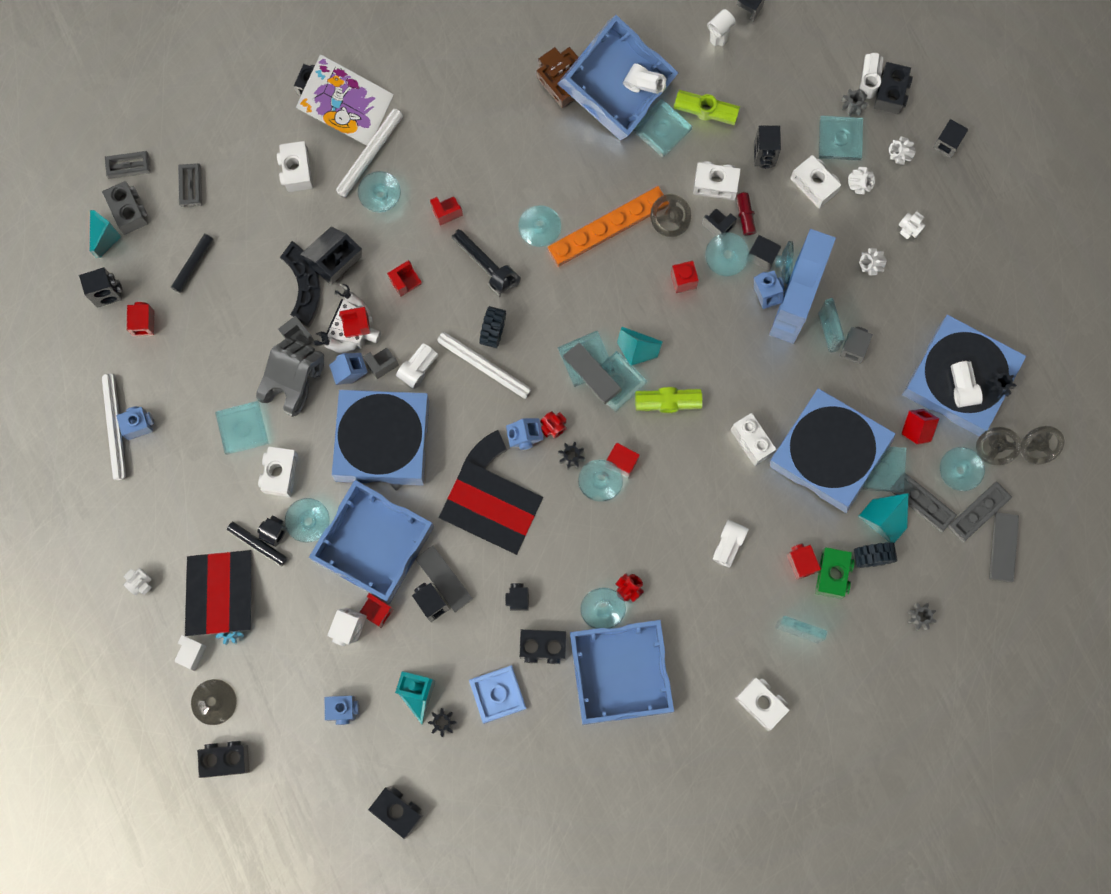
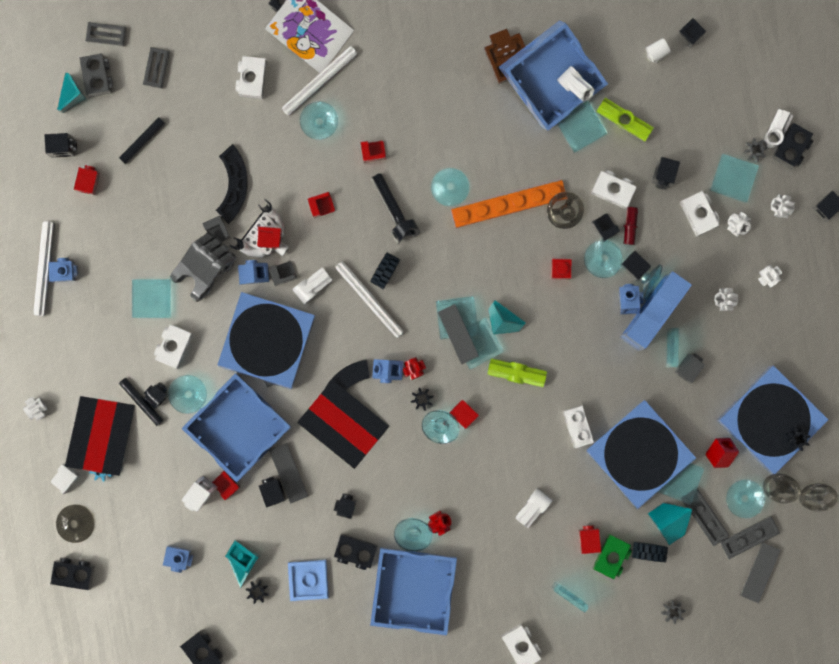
camera: 15 degrees right, 10 degrees up
black slope [300,227,362,285] -> none
white piece [951,361,982,408] -> none

